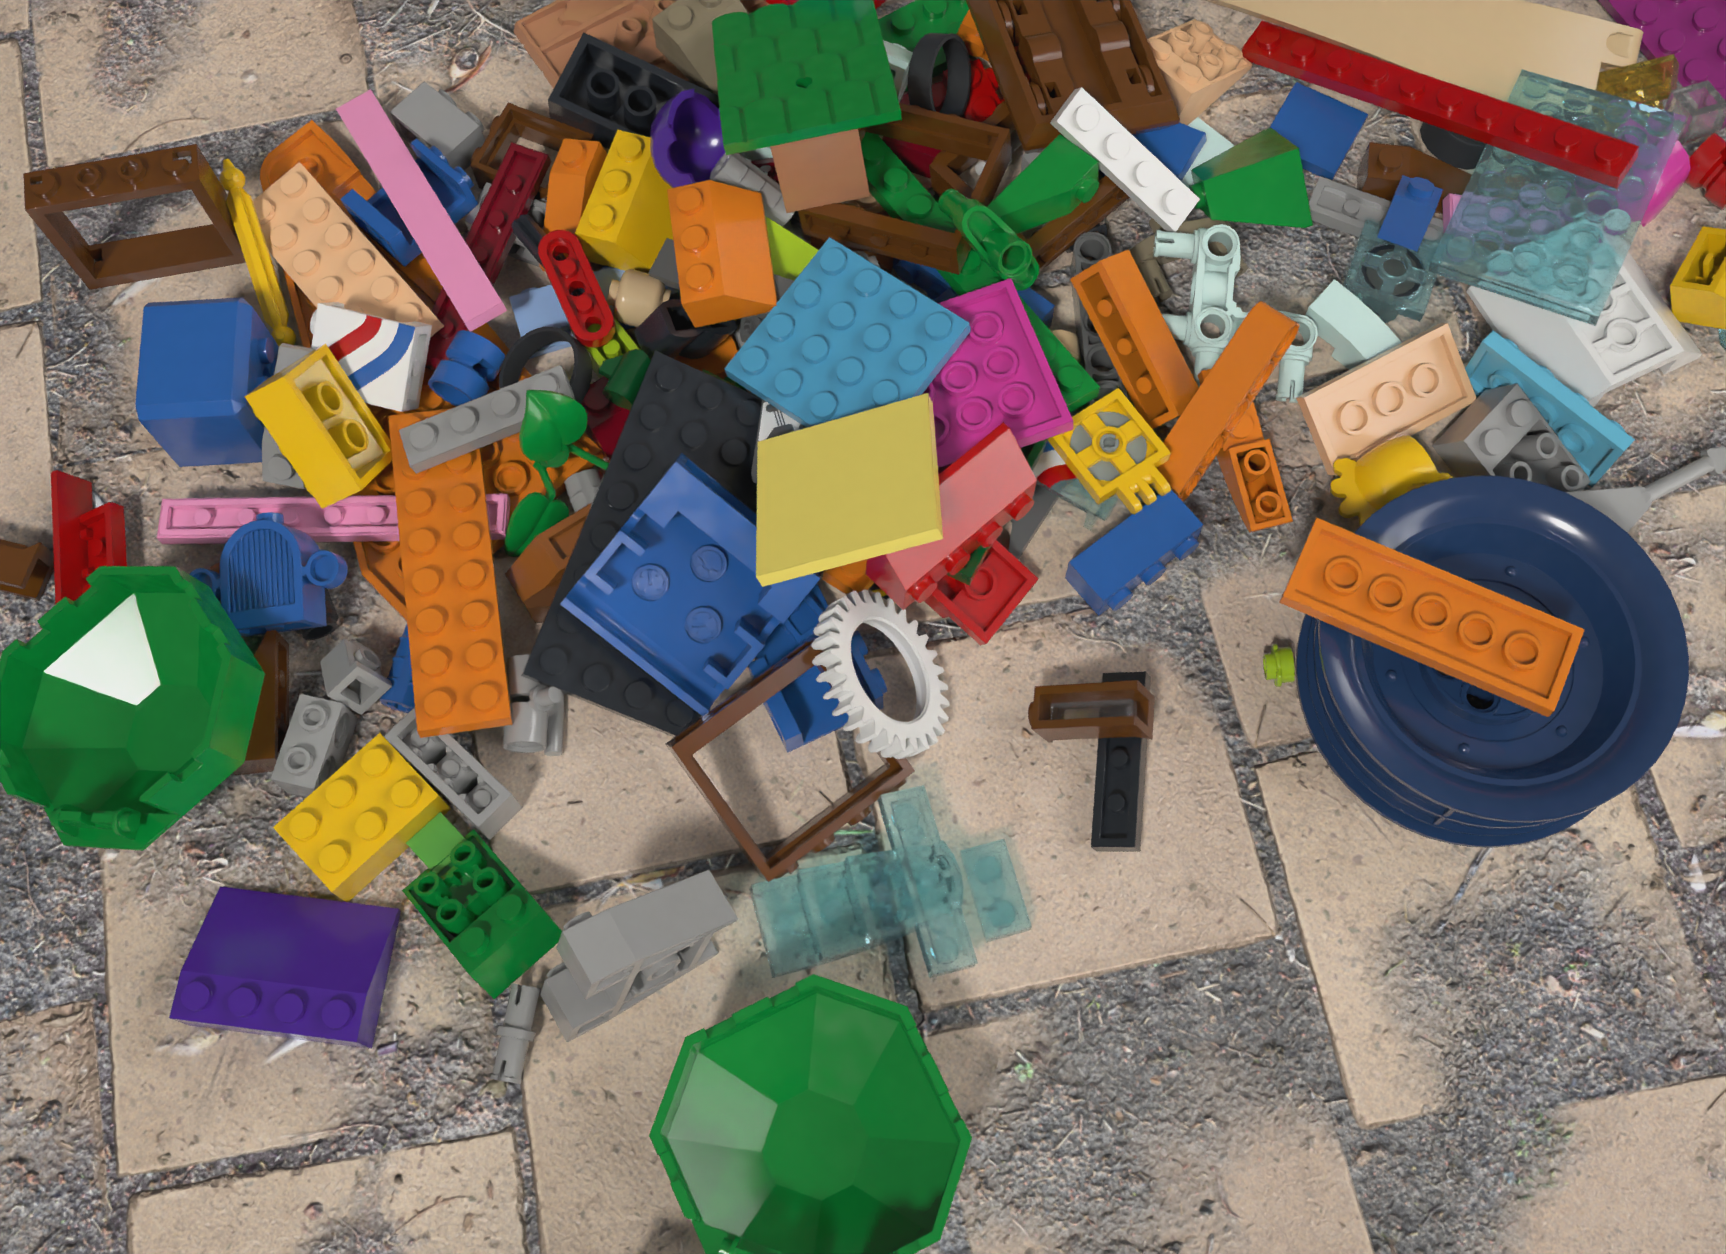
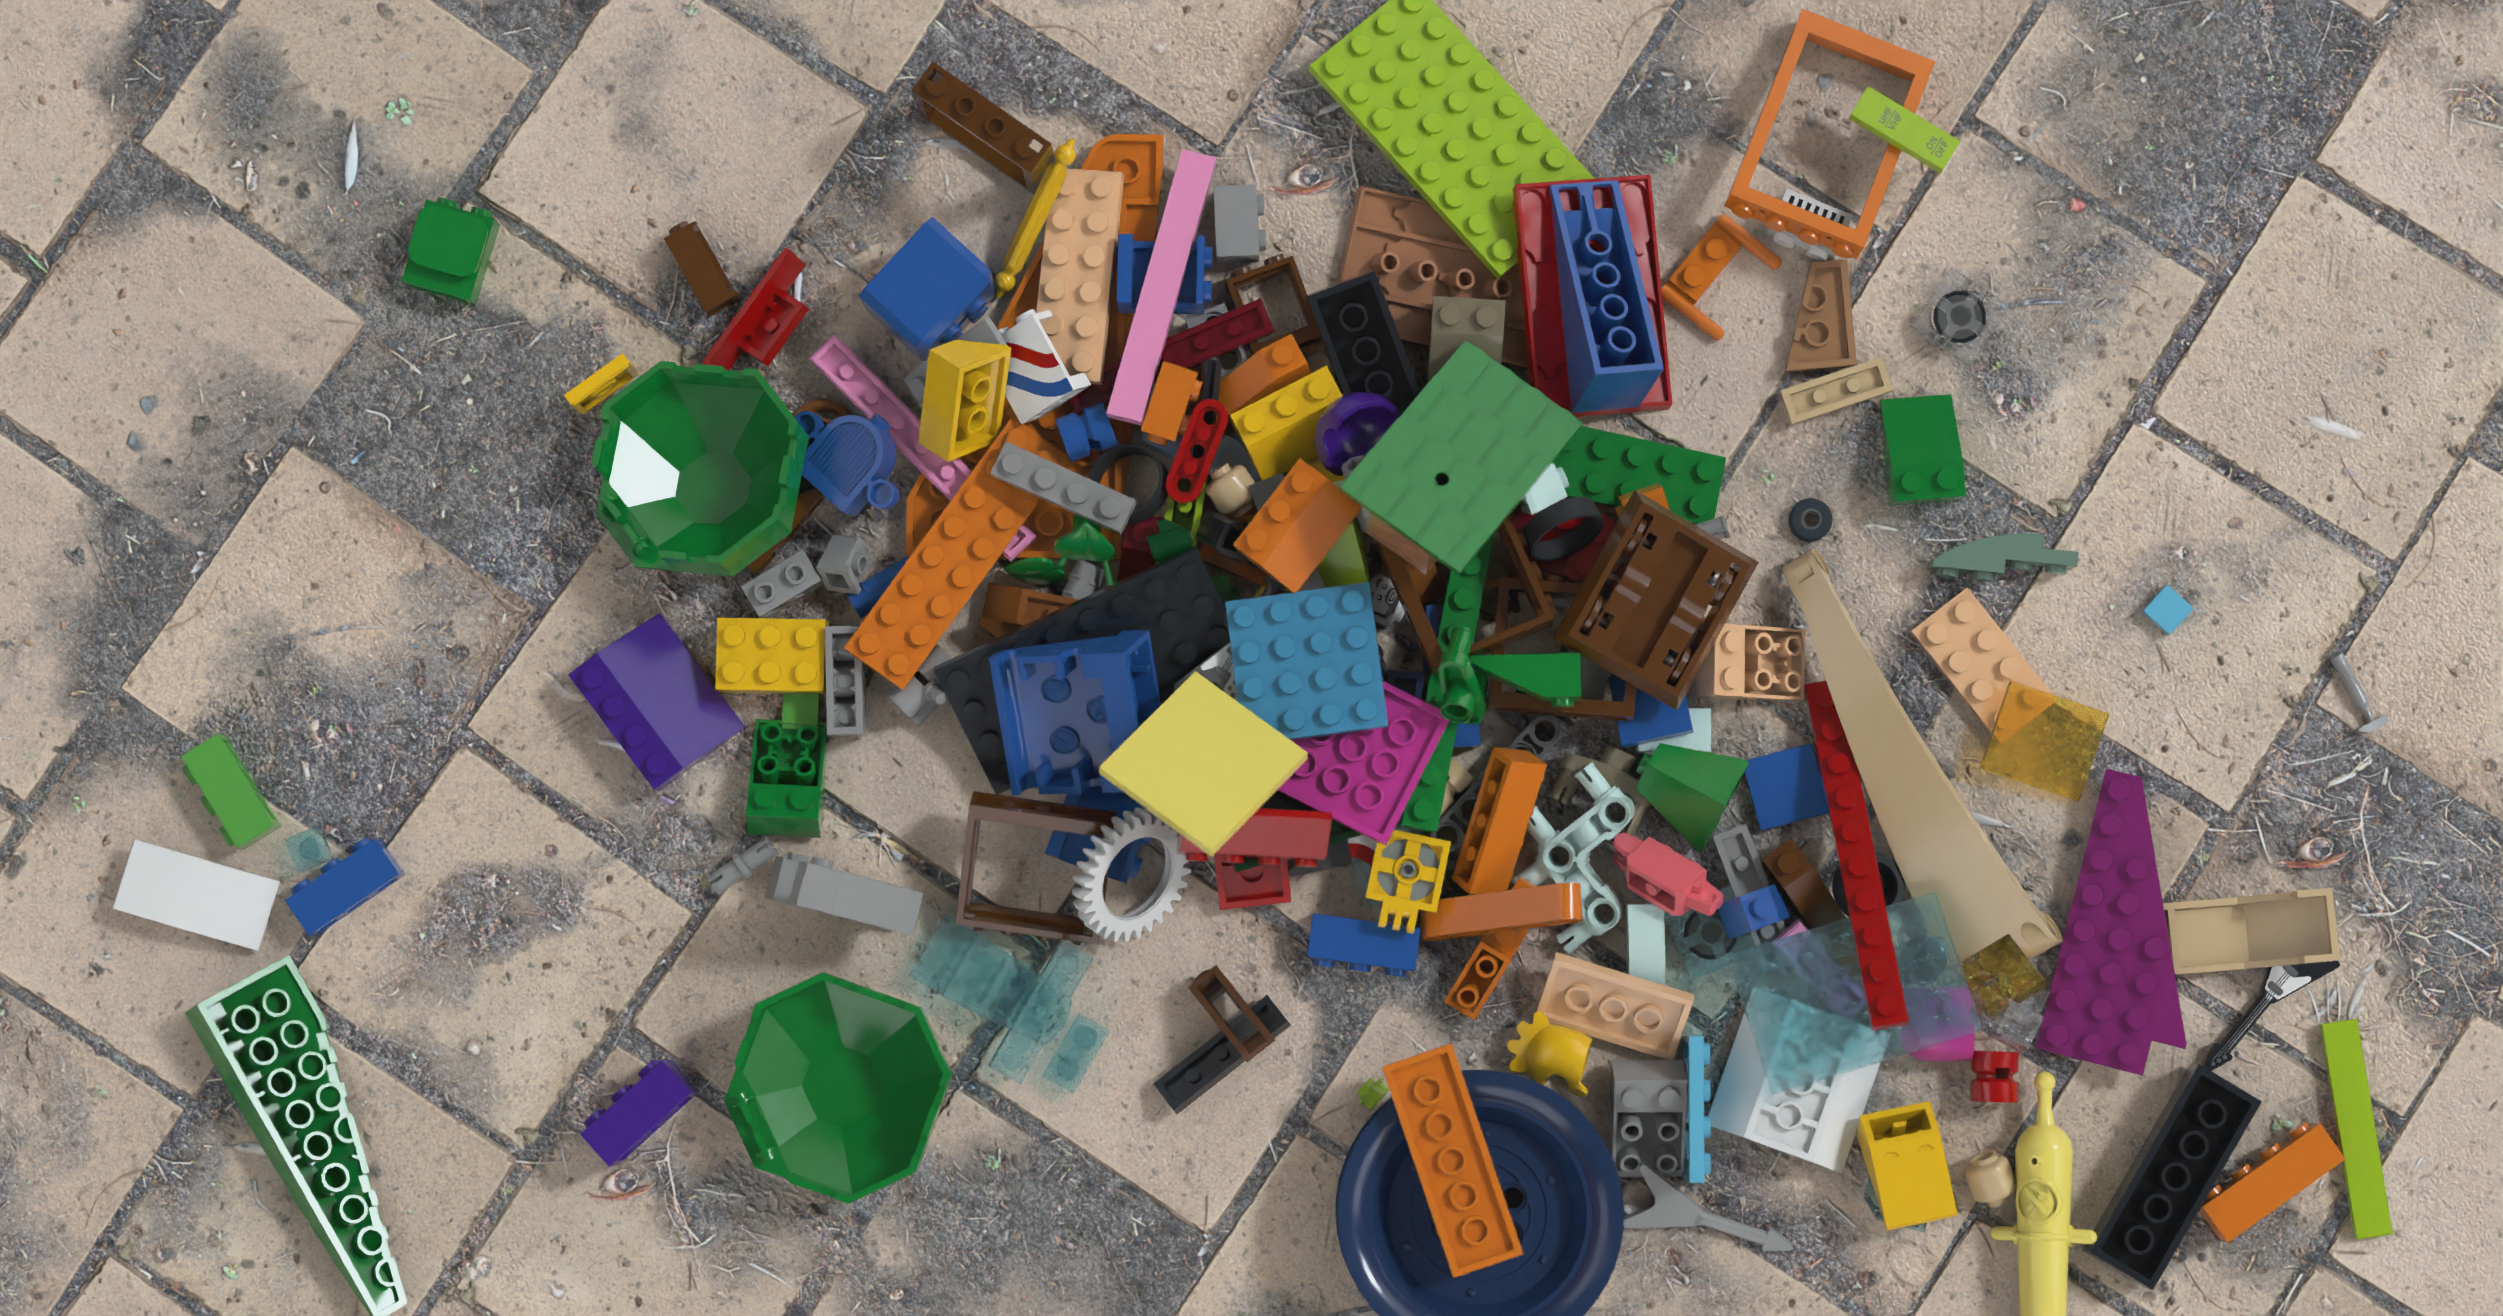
camera: 40 degrees right, 15 degrees up
white plate [1050,87,1199,232] -> none
none -> orange brick [1140,361,1203,446]
none -> coral hinge [1613,832,1723,916]

